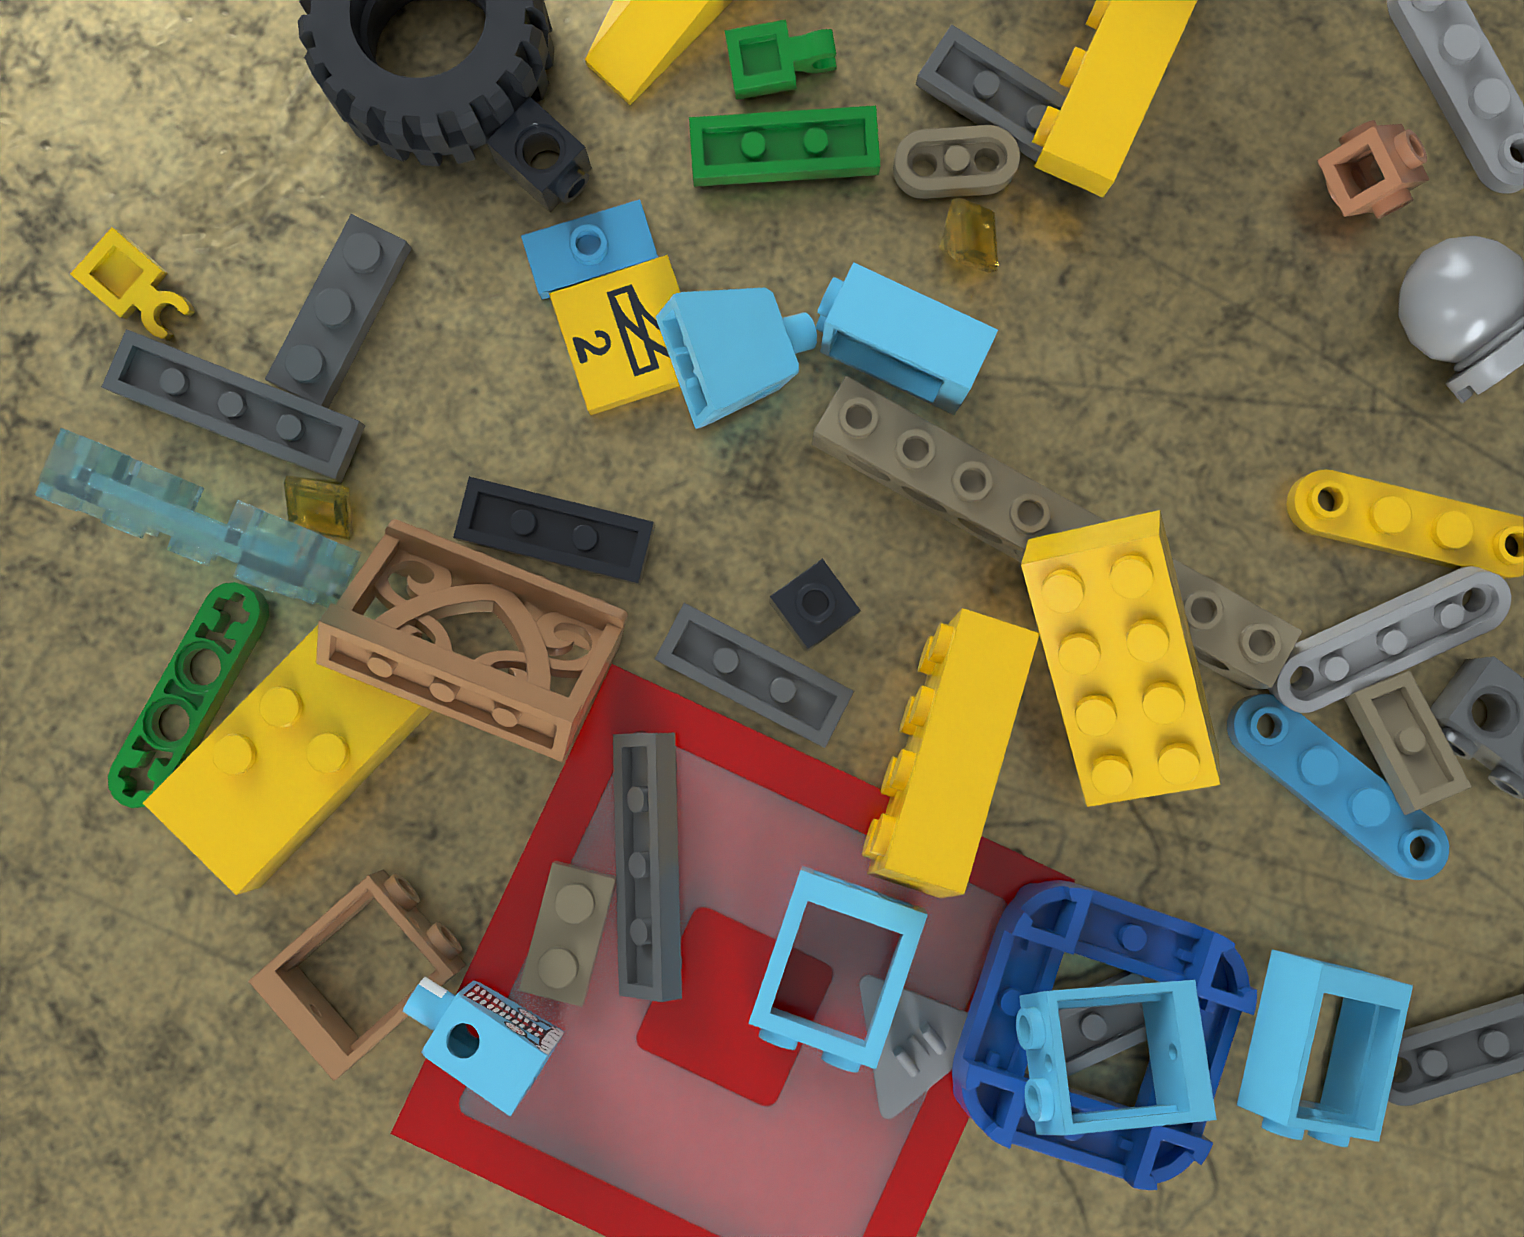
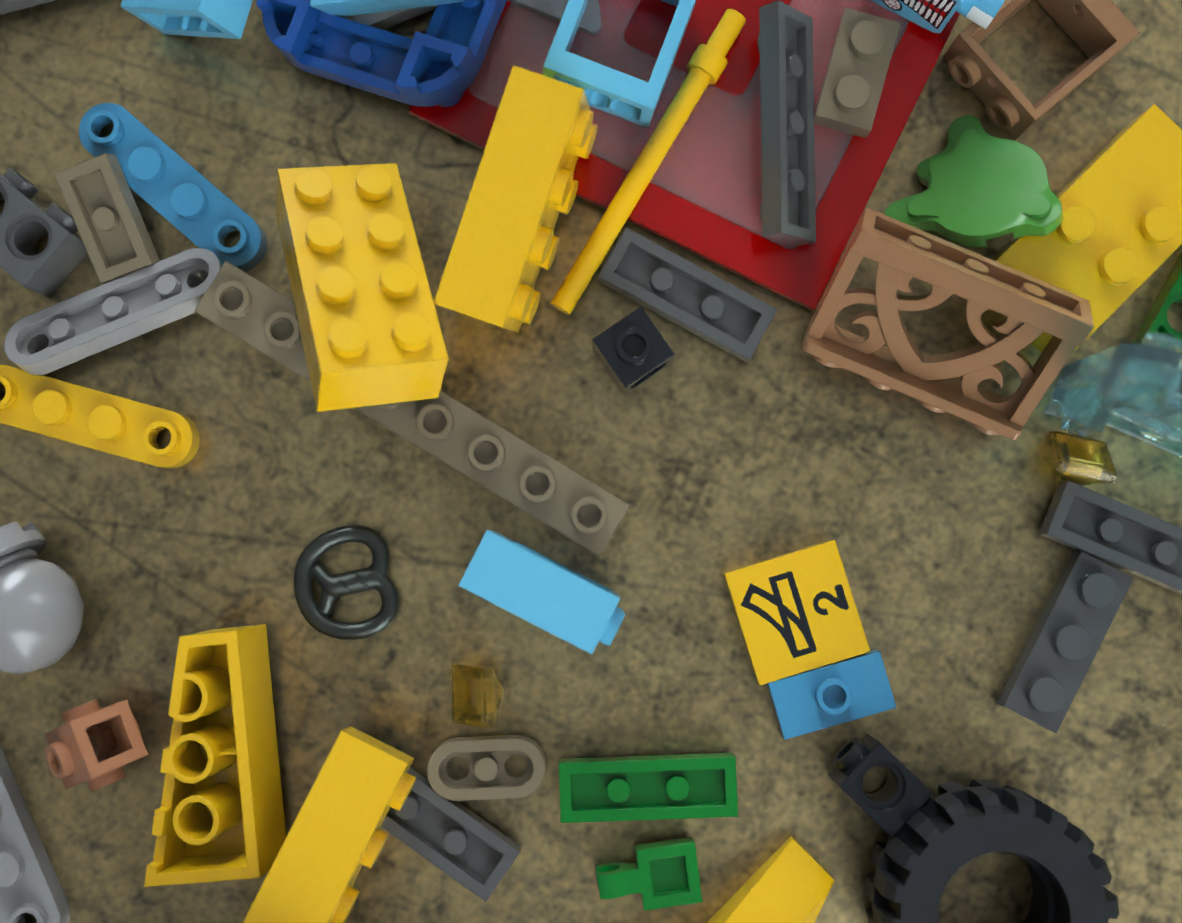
camera: 175 degrees left, 0 degrees up
black plate [453,476,655,585] -> none
medium azure torso [656,287,817,429] -> none
none -> yellow wedge [144,624,286,887]
none -> pearl dark grey piece [293,525,399,640]
none -> yellow bar [550,9,746,315]
none -> bright green tile [884,115,1063,248]

